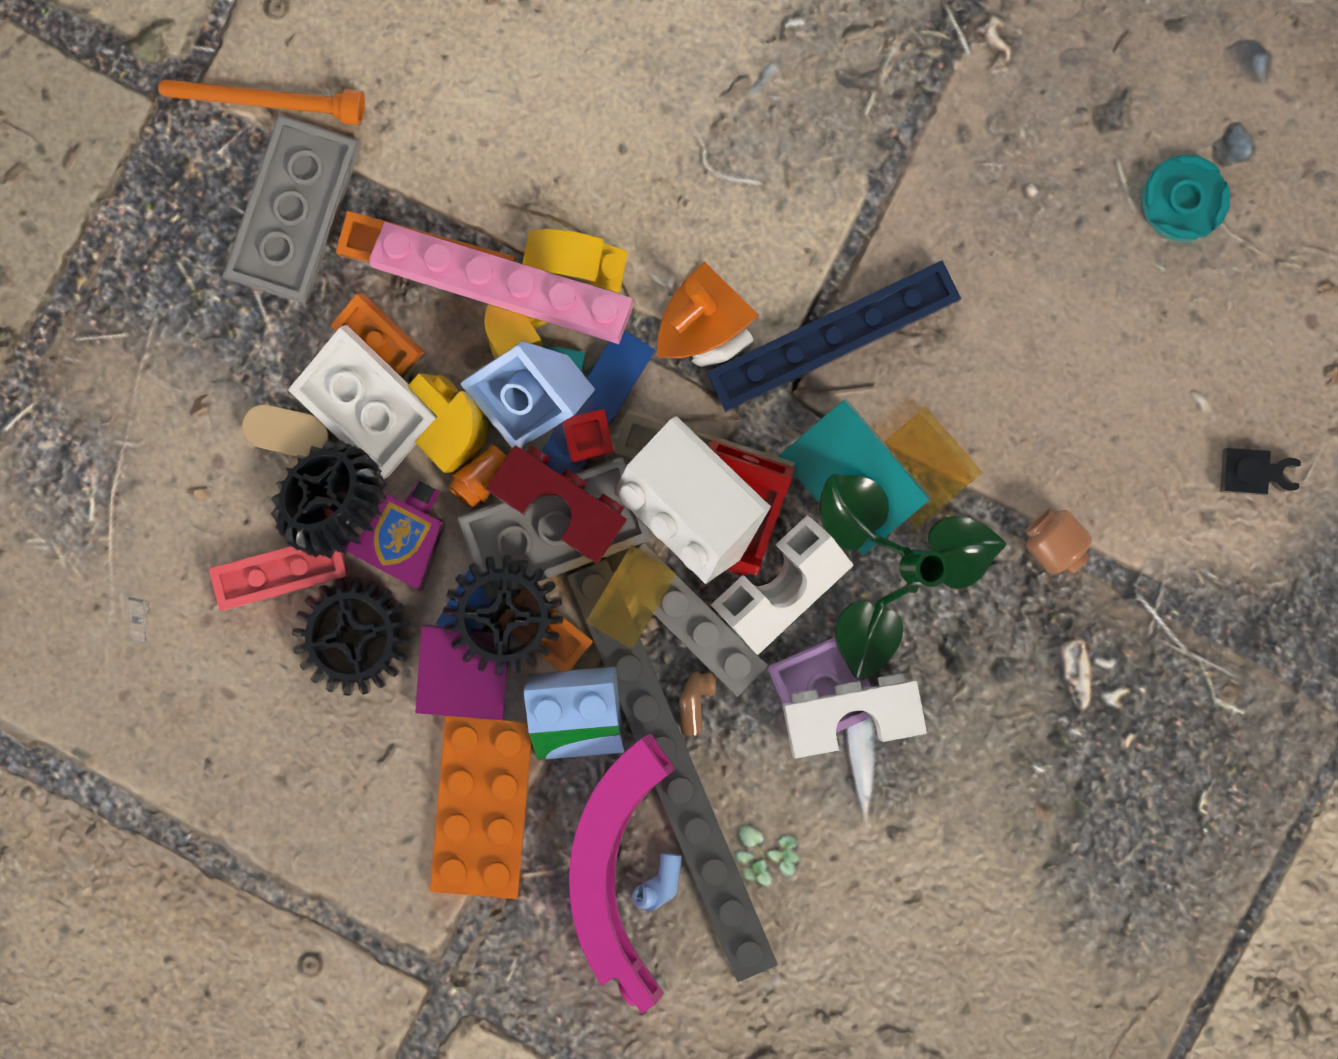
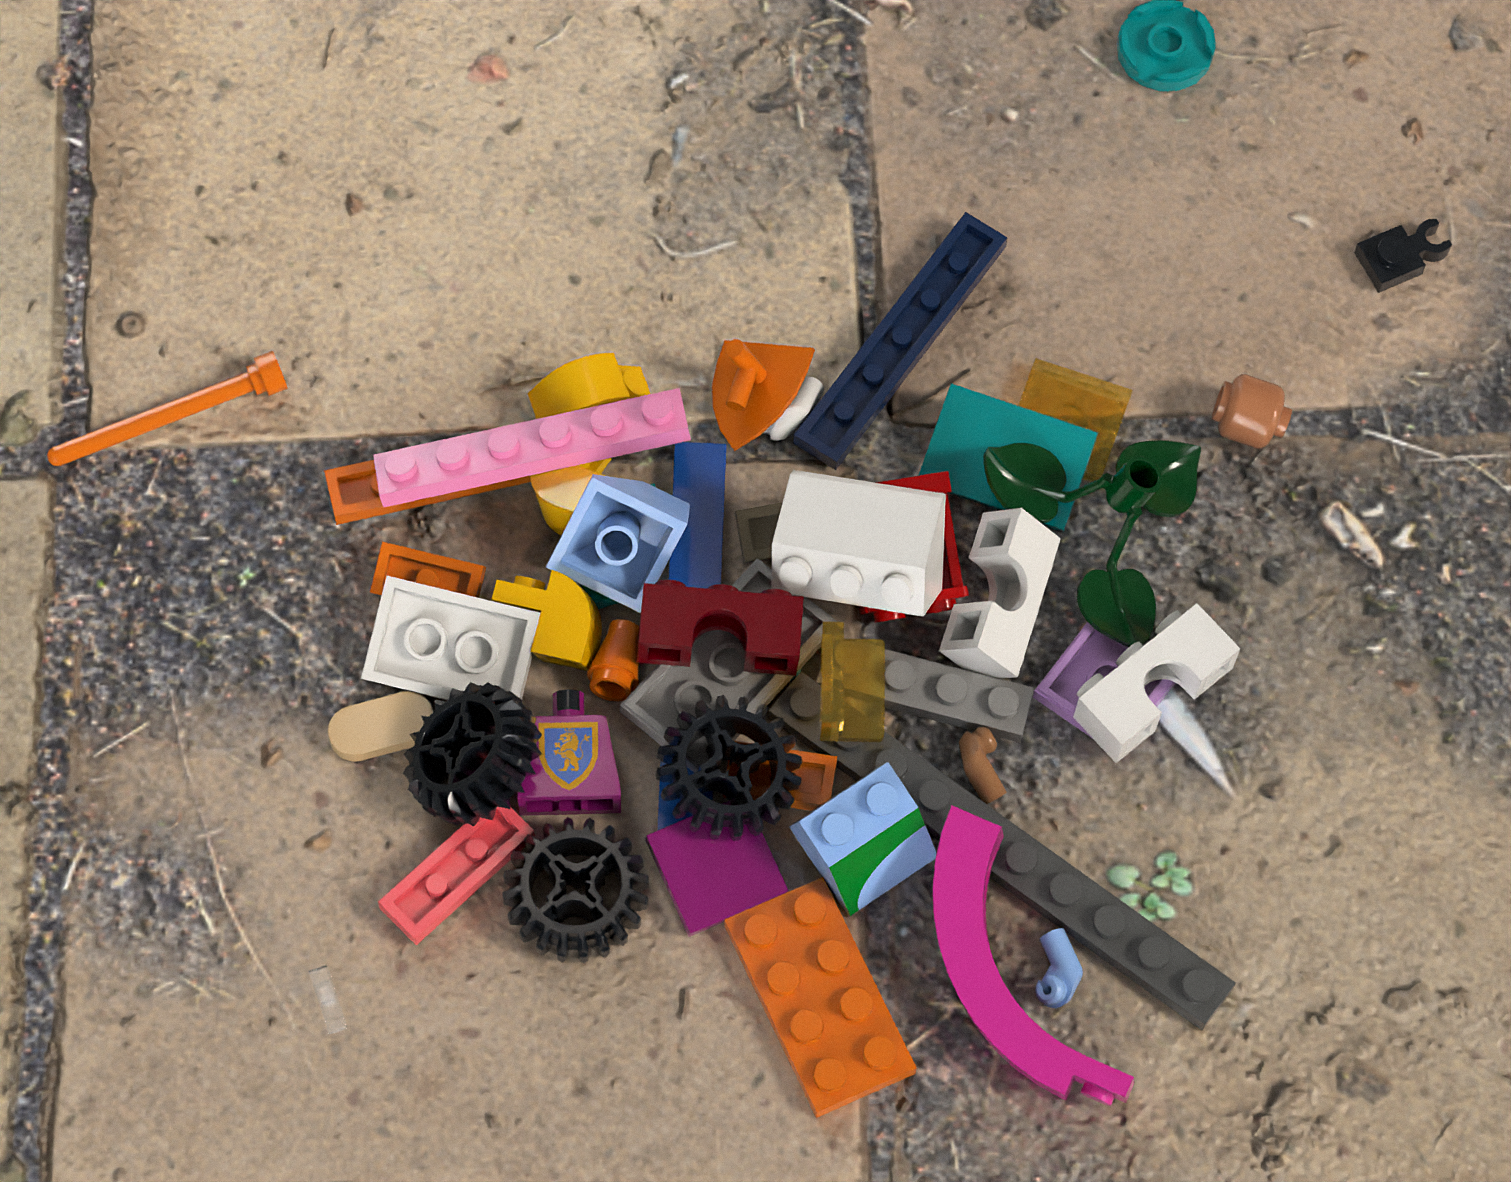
camera: 35 degrees left, 20 degrees down
light grey tile [222,114,362,306] -> none
red plate [562,409,614,463] -> none

